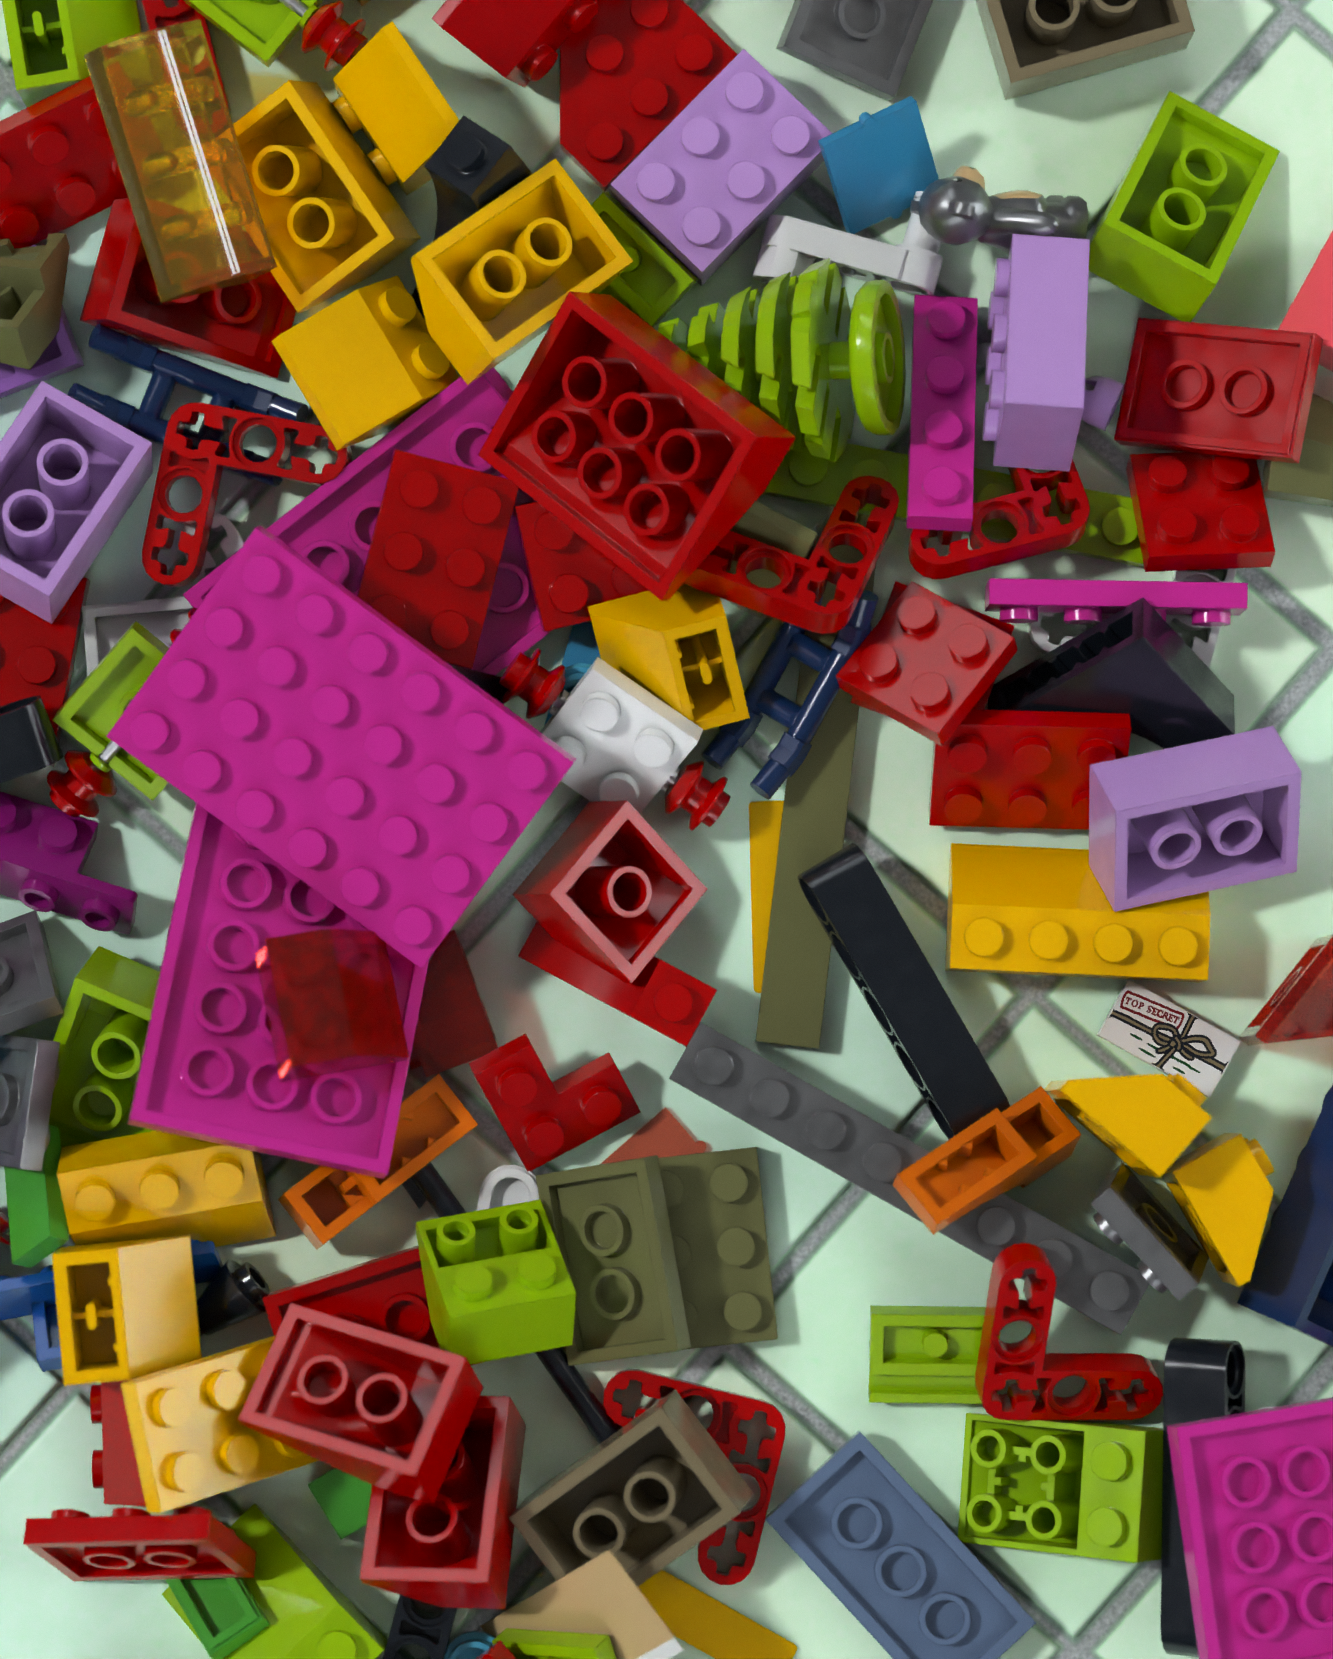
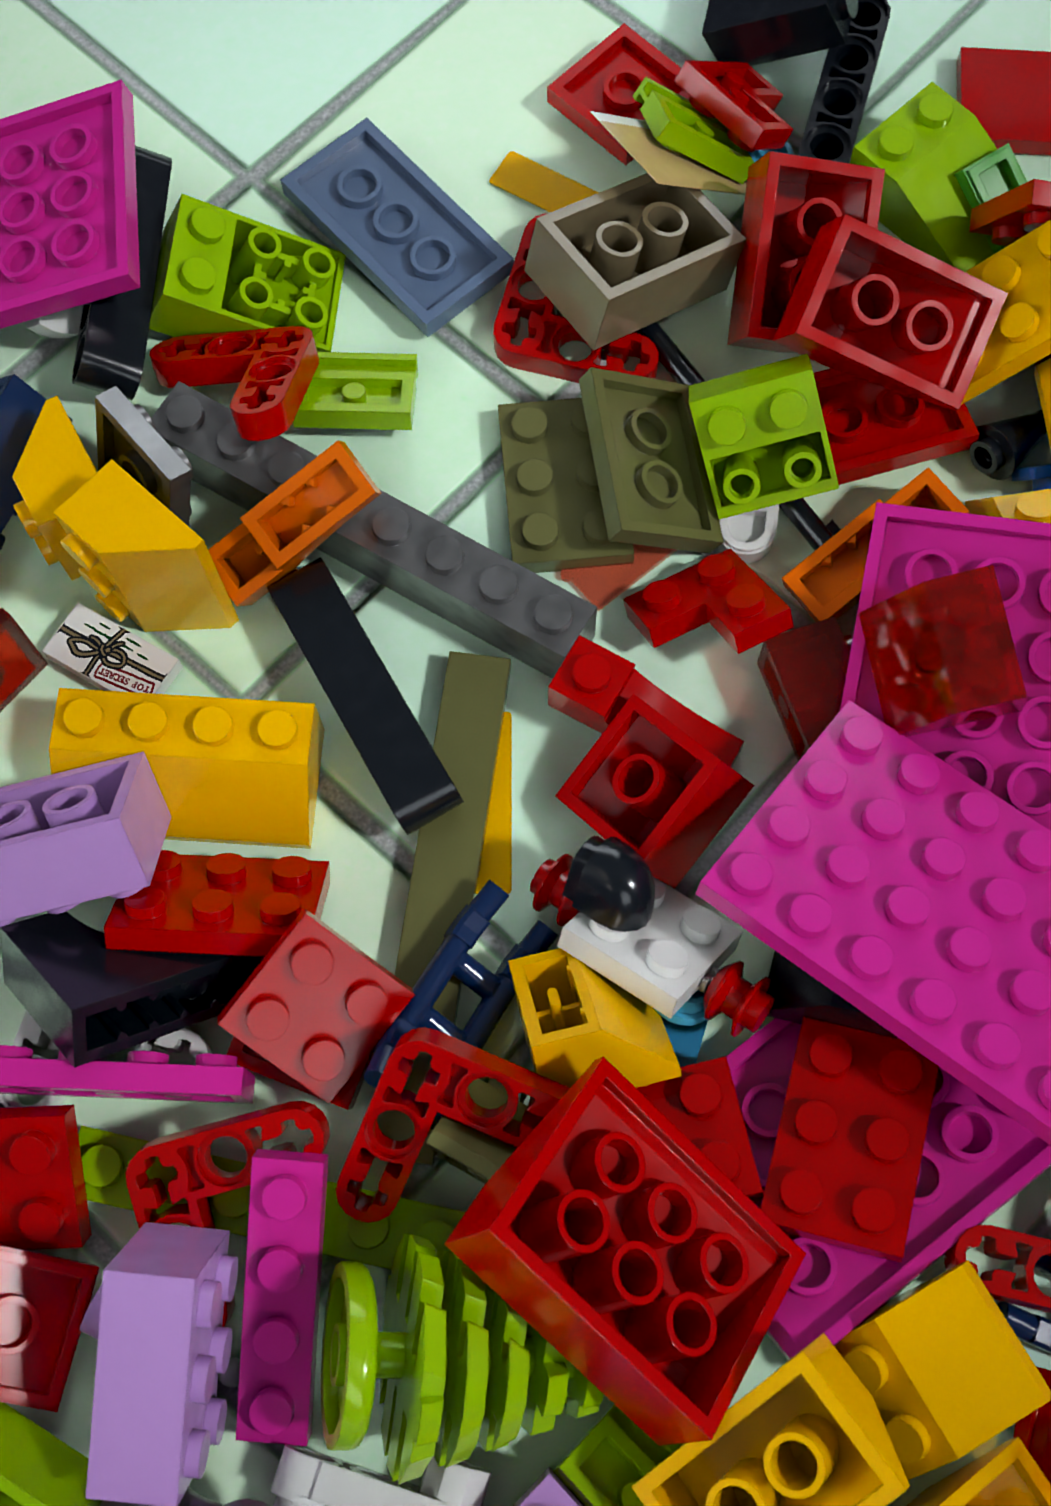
camera: 175 degrees left, 15 degrees down
none -> black piece [562,835,655,932]

